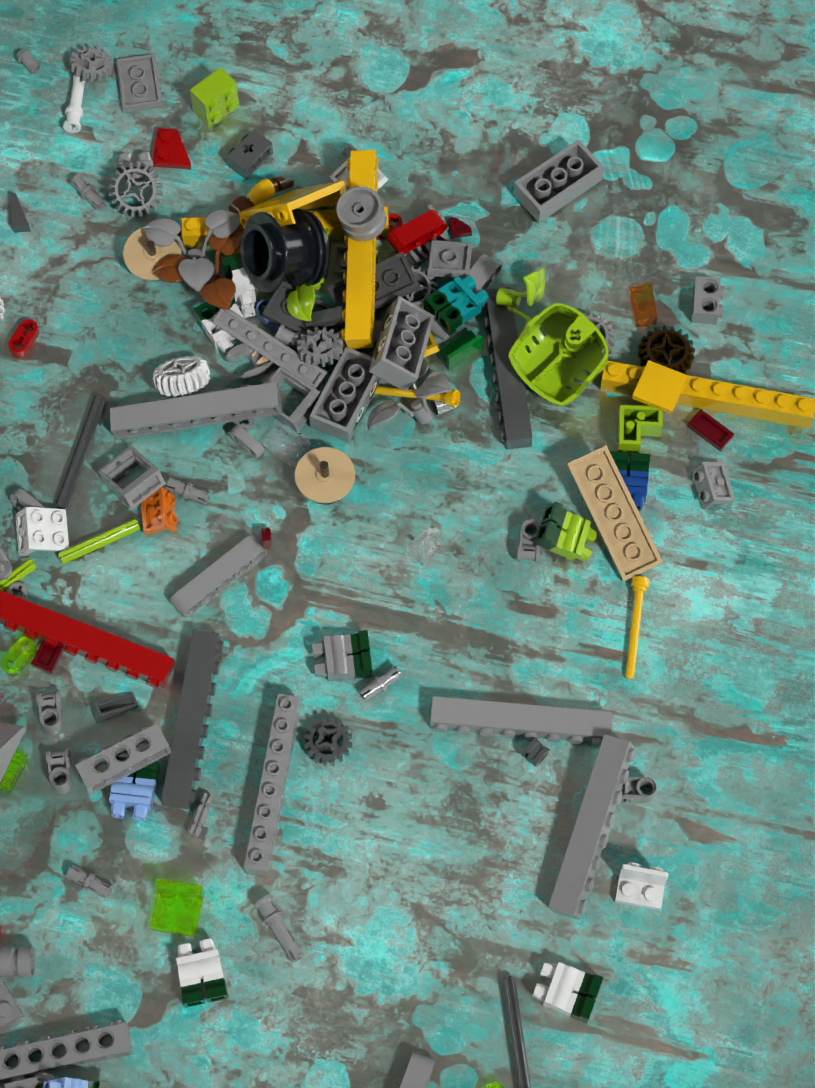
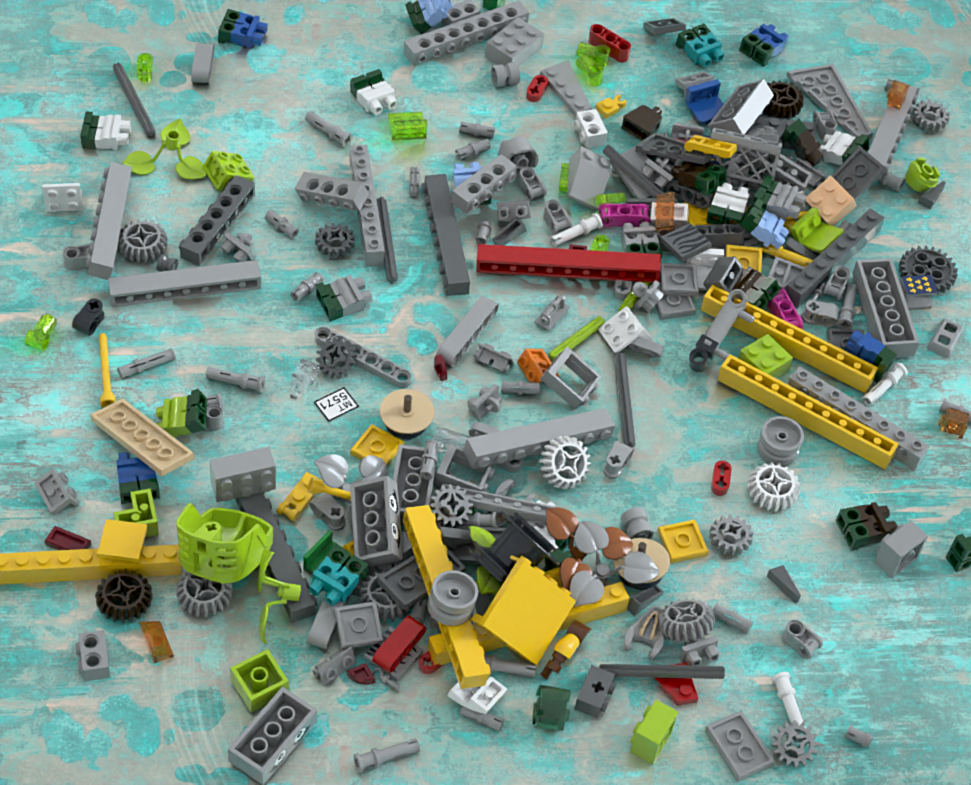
camera: 155 degrees right, 15 degrees down
none -> clear neon green piece [25,313,57,351]
none -> black piece [72,298,105,336]
none -> light grey pin [117,348,176,379]
none -> light grey gear [118,219,167,264]
none -> lime plant [123,118,206,180]
none -> dark grey brick [179,175,255,266]
none -> lime bracket [202,151,255,191]
none -> light grey pin [206,367,265,393]
none -> light grey brick [210,447,276,502]
none -> light grey hips [221,232,255,262]
none -> lime brick [230,649,289,713]
none -> light grey pin [265,210,299,239]
none -> yellow plate [276,472,323,522]
none -> light grey brick [294,172,369,211]
none -> light grey hinge [312,646,357,686]
none -> sticker [313,387,360,422]
none -> light grey beam [315,327,411,388]
none -> dark grey gear [316,337,358,379]
none -> yellow tile [350,424,404,466]
none -> light grey pin [354,738,420,773]
none -> dark grey axle [376,197,398,283]
none -> light grey pin [420,440,439,480]
none -> light grey pin [455,139,491,160]
none -> light grey hips [467,384,502,420]
none -> light grey hinge [474,343,514,373]
none -> light grey pin [475,221,492,244]
none -> light grey hips [496,200,531,221]
none -> light grey brick [498,136,538,178]
none -> clear green brick [532,685,571,731]
none -> light grey hinge [535,295,570,331]
none -> white pin [550,213,603,247]
none -> dark grey axle [599,664,725,679]
none -> light grey piece [603,441,634,478]
none -> light grey wheel [620,507,654,540]
none -> light grey animal [624,606,664,661]
none -> yellow tile [657,519,709,564]
none -> light grey gear [709,514,754,556]
none -> light grey piece [782,619,823,659]

